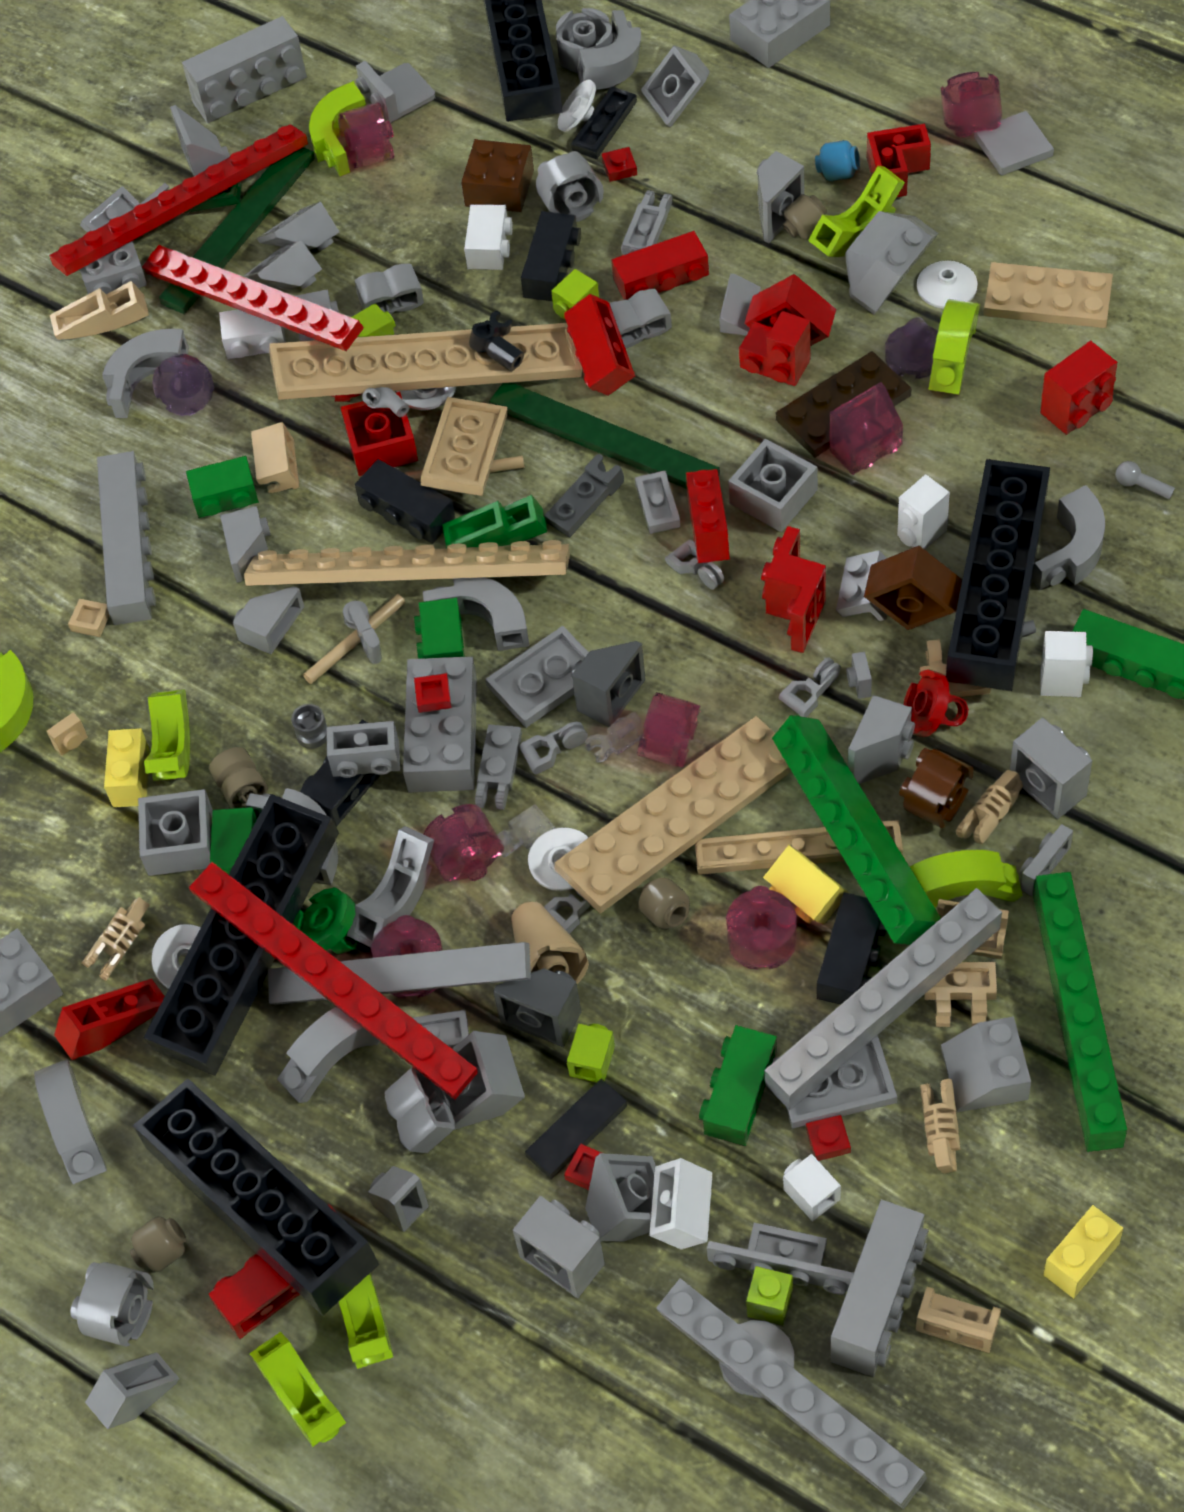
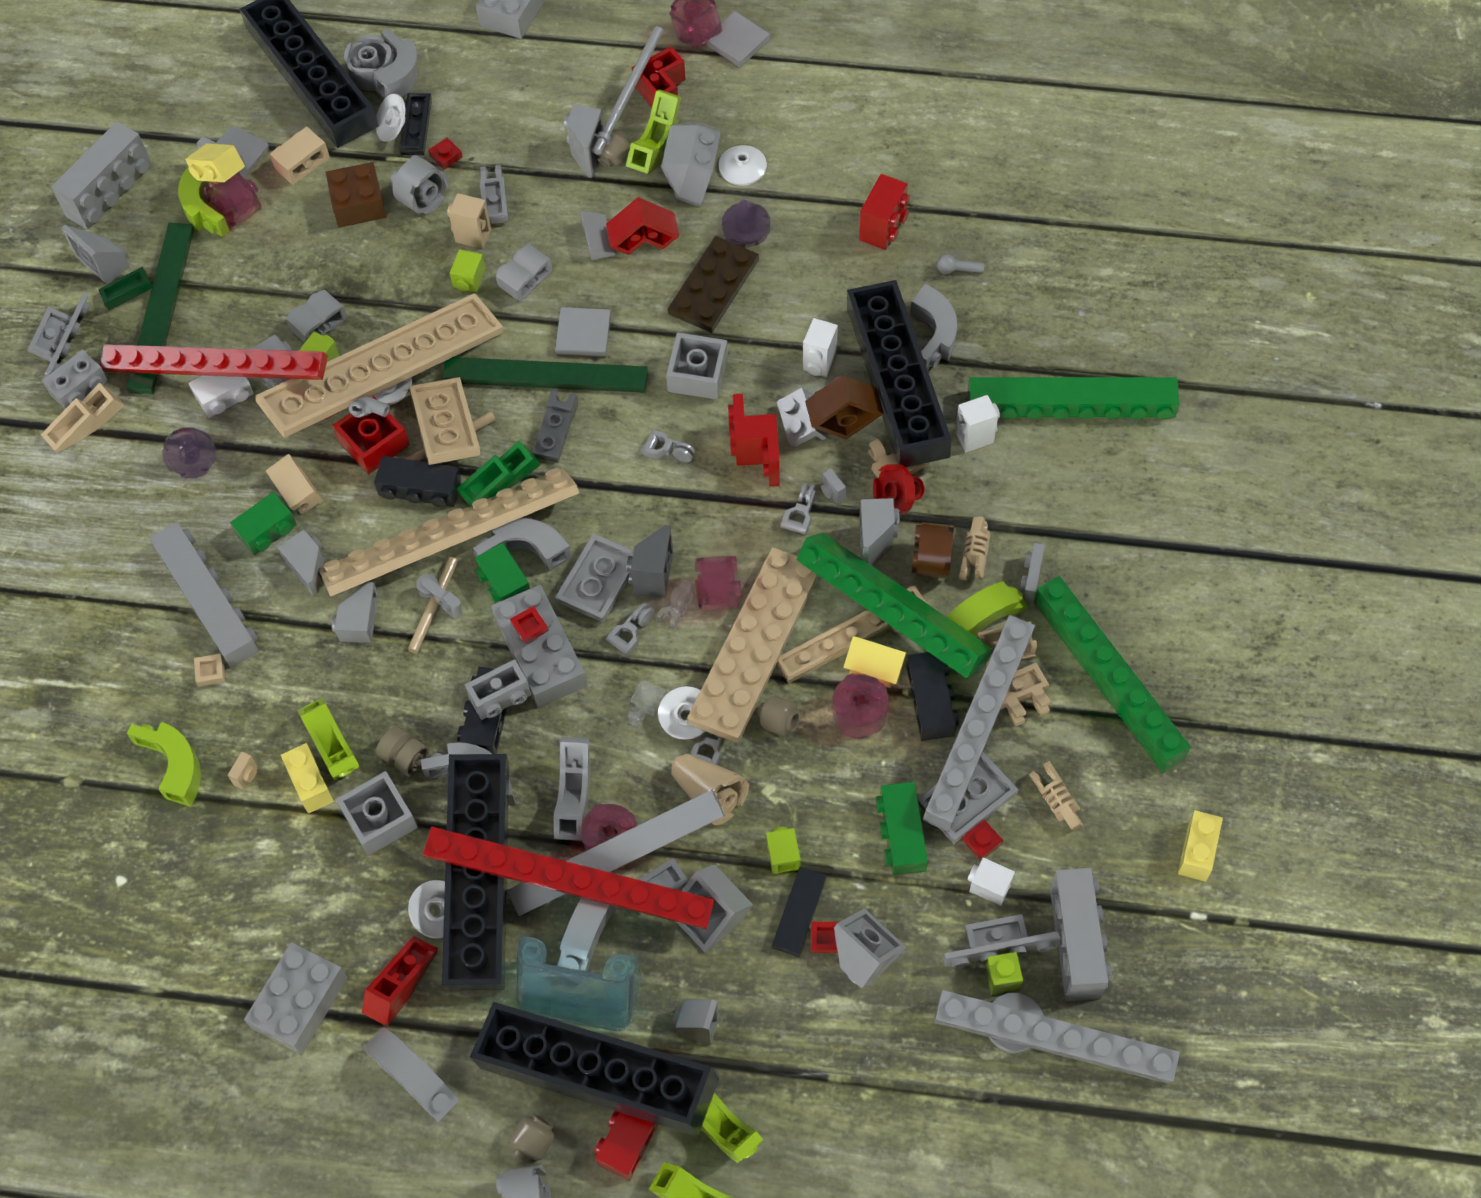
camera: 30 degrees left, 5 degrees up
red plate [49,124,308,276] -> none
tan hinge [81,897,150,981] -> none
light grey arch [102,329,189,418] -> none
green brick [210,807,257,875] -> none
light grey slope [243,240,322,290] -> none
light grey slope [257,201,339,251] -> none
flat silver wheel [291,704,327,749] -> none
green tile [293,887,359,954] -> none
light grey brick [385,1067,455,1153] -> none
clear pink brick [423,804,504,881] -> none
white brick [464,205,512,270] -> none
black bar [469,311,524,372] -> none
light grey hinge [475,724,522,810] -> none
dark grey slope [493,968,581,1048] -> none
light grey brick [513,1196,605,1298] -> none
black brick [521,211,581,302] -> none
red brick [564,294,635,396] -> none
red brick [611,231,709,300] -> none
light grey plate [635,471,681,534] -> none
light grey slope [641,45,710,127] -> none
white brick [649,1158,712,1250] -> none
red brick [686,469,730,563] -> none
red brick [739,311,811,386] -> none
dark azure head [815,140,860,182] -> none
clear pink slope [830,382,903,475] -> none
tan hinge [916,1287,1001,1353] -> none
lime arch [928,299,980,395] -> none
light grey slope [941,1017,1031,1112] -> none
tan plate [984,262,1113,328] -> none
light grey brick [1010,717,1093,820] -> none
none -> light yellow brick [185,143,245,183]
none -> tan brick [270,126,330,185]
none -> tan brick [447,193,491,249]
none -> clear light blue windscreen [517,935,642,1031]
none -> light grey tile [555,307,611,357]
none -> light grey bar [592,26,663,155]

